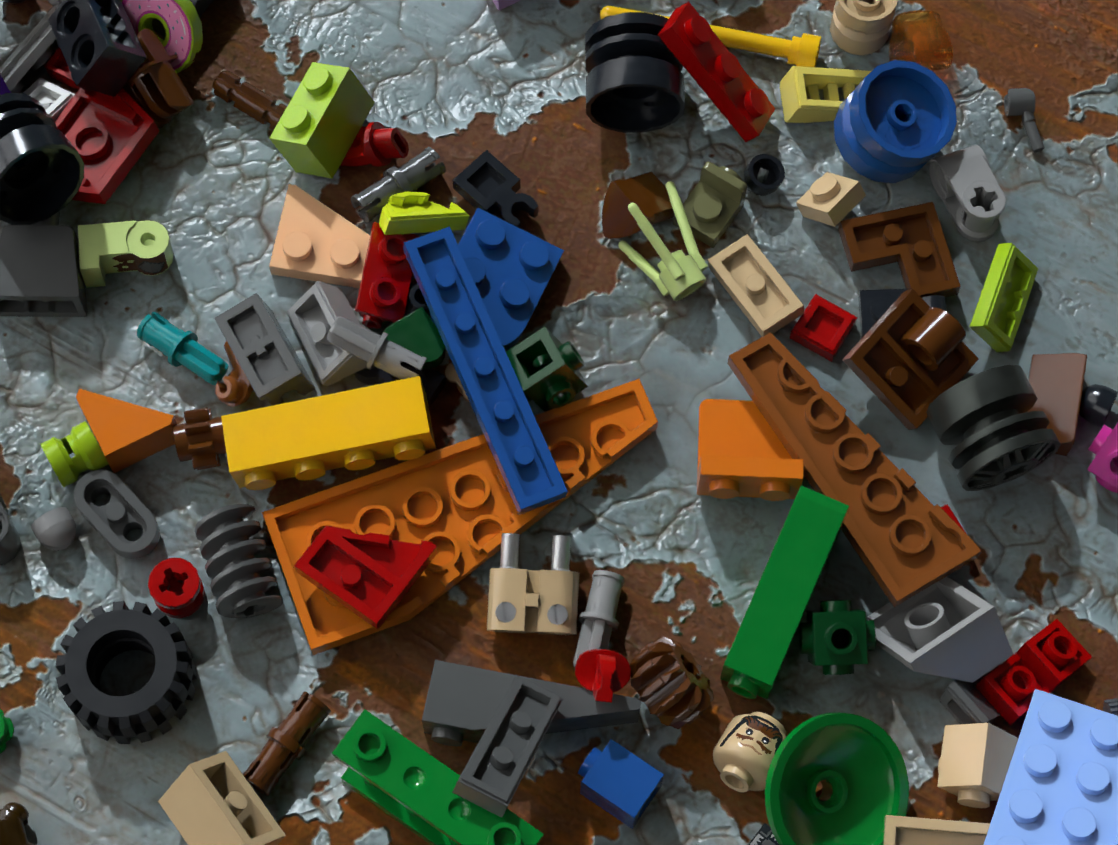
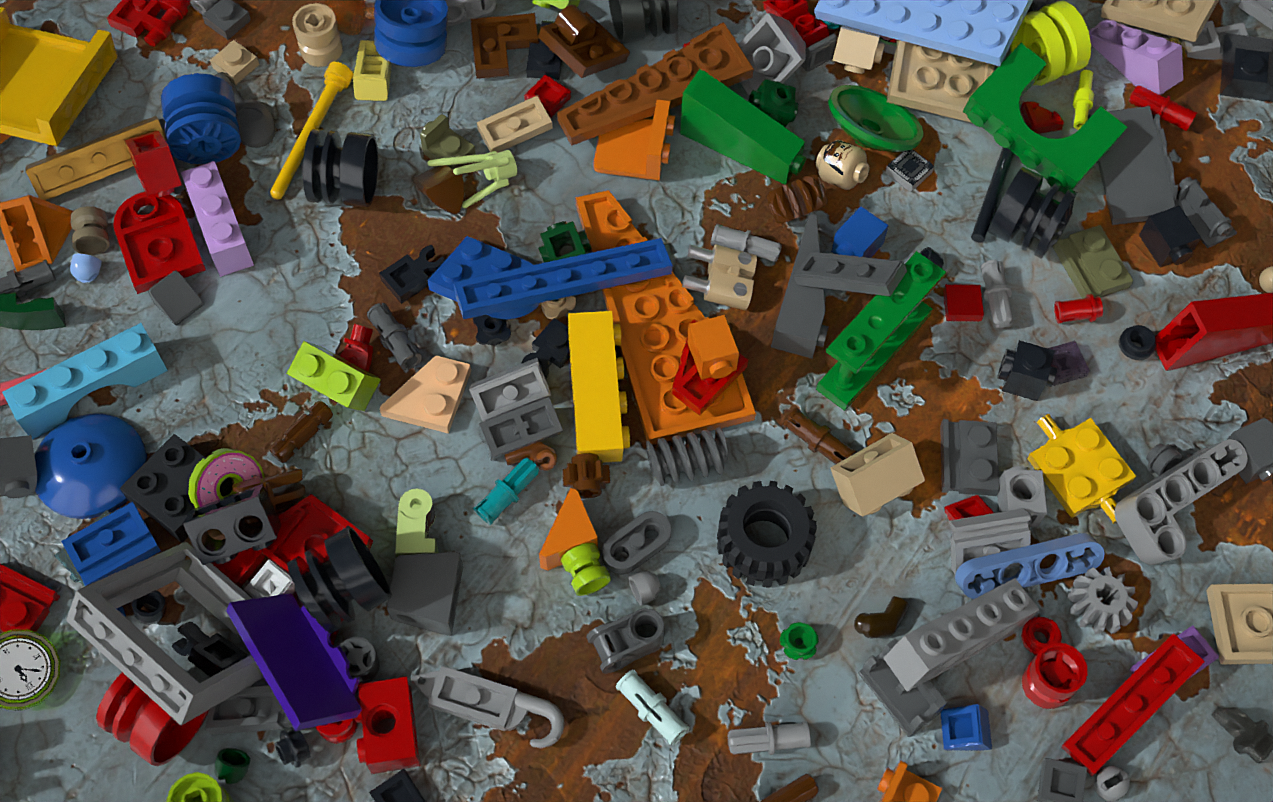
camera: 85 degrees left, 5 degrees down
red wheel [148,558,205,618] -> none
light grey axle [327,316,427,380] -> none
red hinge [355,222,420,329] -> none
neon yellow tile [379,191,470,235] -> none
dark green tile [384,307,446,369] -> none
red piece [575,649,631,703] -> none
red plate [658,1,775,142] -> none
black hinge [744,154,785,196] -> none
tan plate [796,172,866,227] -> none
none -> orange brick [687,315,739,380]

